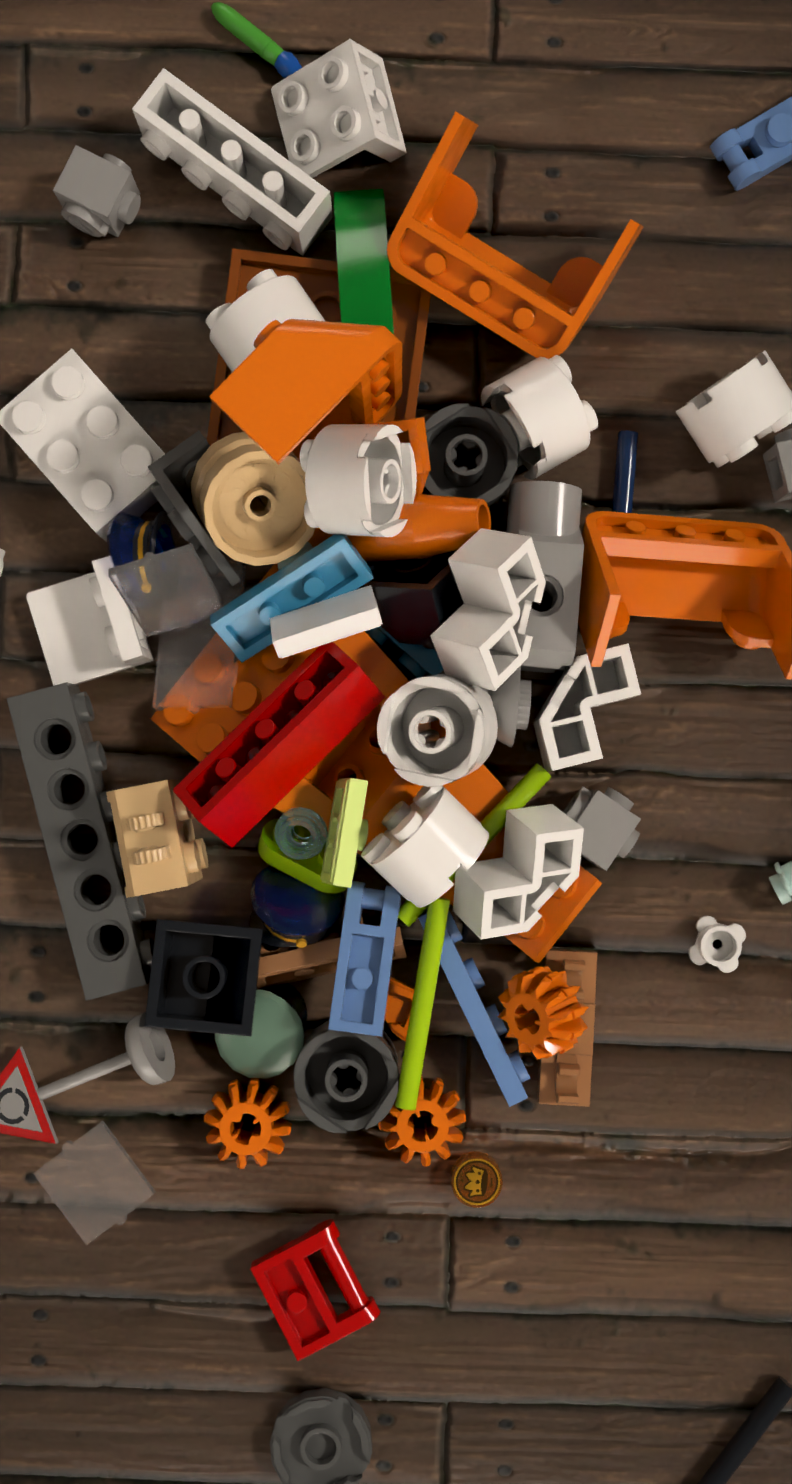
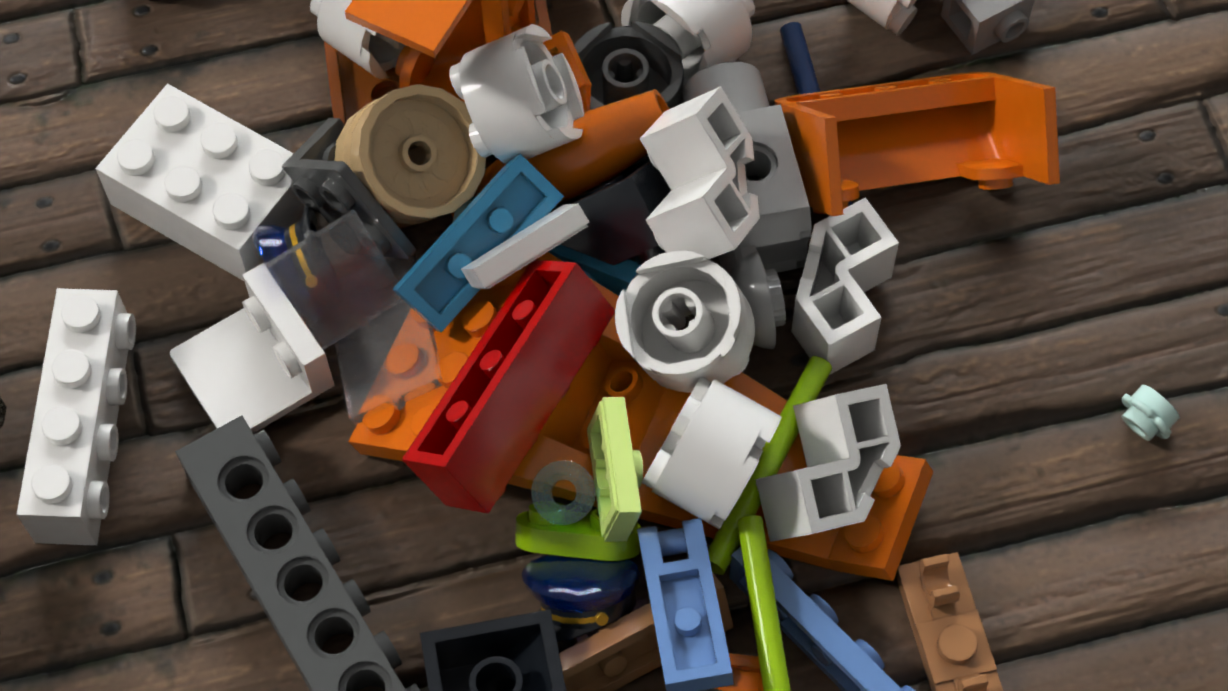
camera: 15 degrees left, 25 degrees down
tan hinge [106,780,208,898] -> none
orange gear [497,966,589,1060] -> none
light grey brick [563,786,641,871] -> none
white plate [688,916,746,973] -> none

